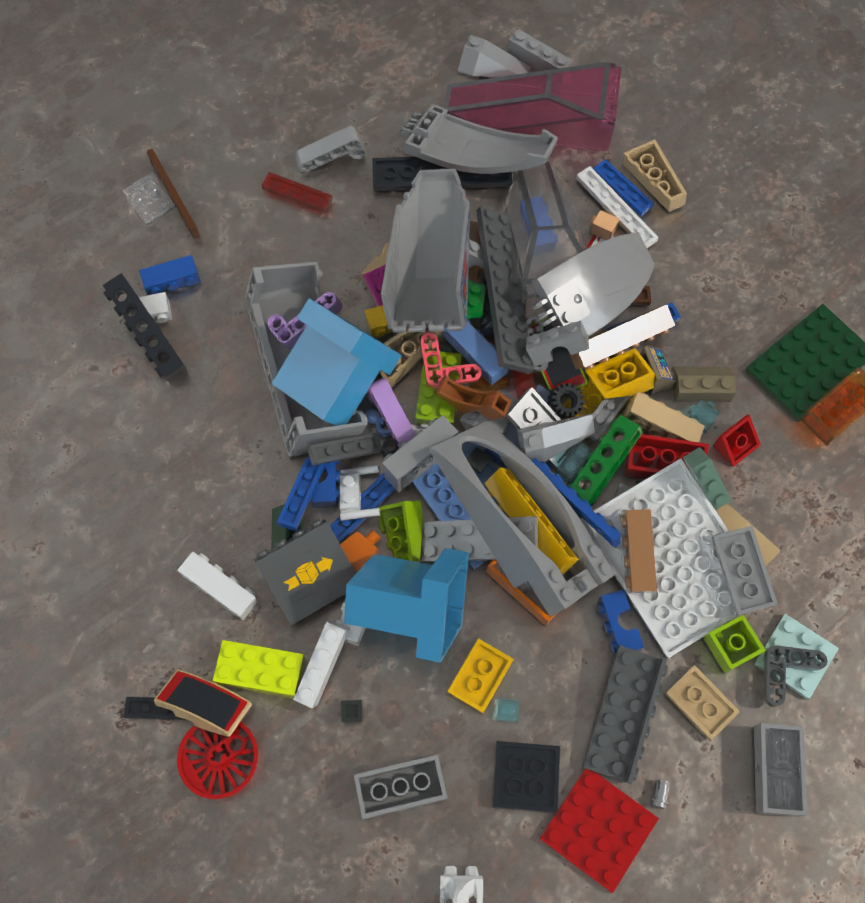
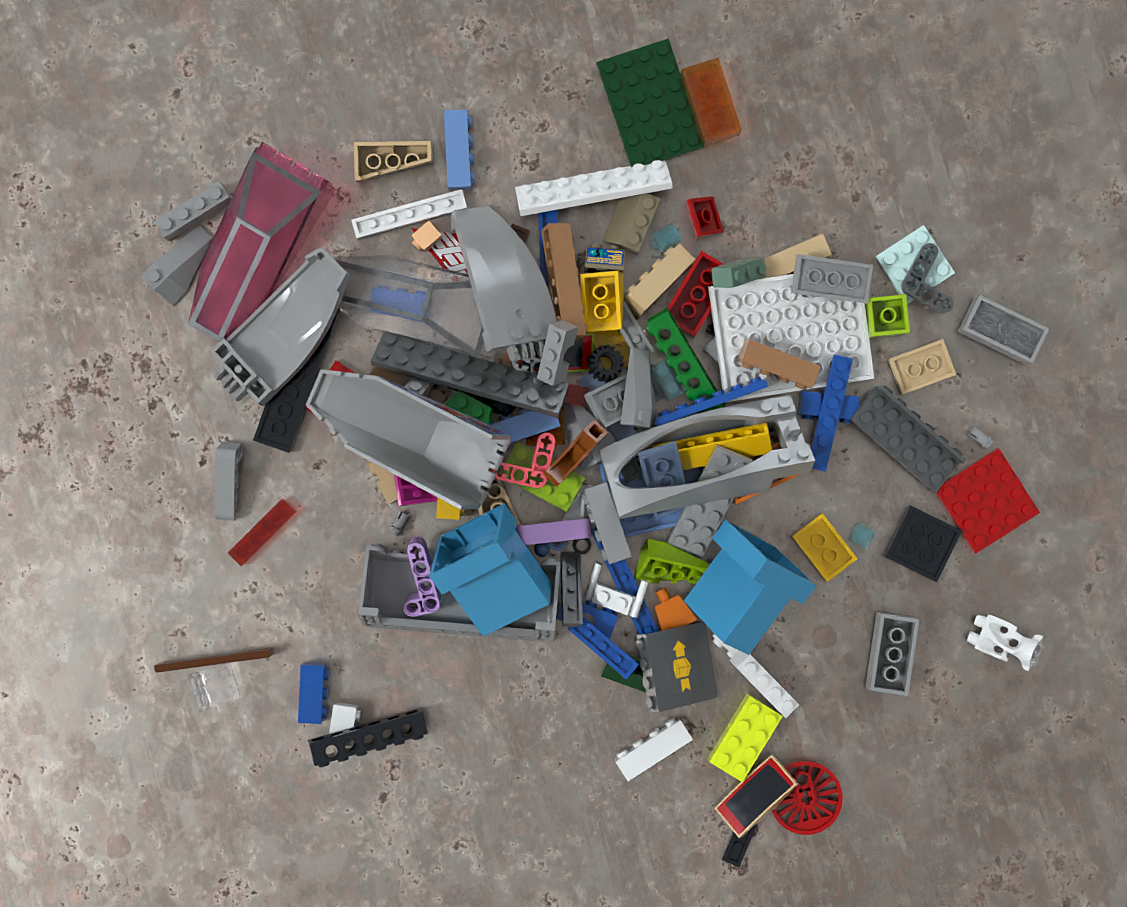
camera: 70 degrees left, 20 degrees up
pearl dark grey plate [341,700,363,723] -> none
blue plate [593,159,654,217] -> none
none -> light grey pin [389,511,410,537]
none -> medium blue brick [444,110,475,191]
none -> white plate [515,160,672,216]
none -> sand blue plate [638,441,686,519]
none -> blue plate [811,354,853,472]

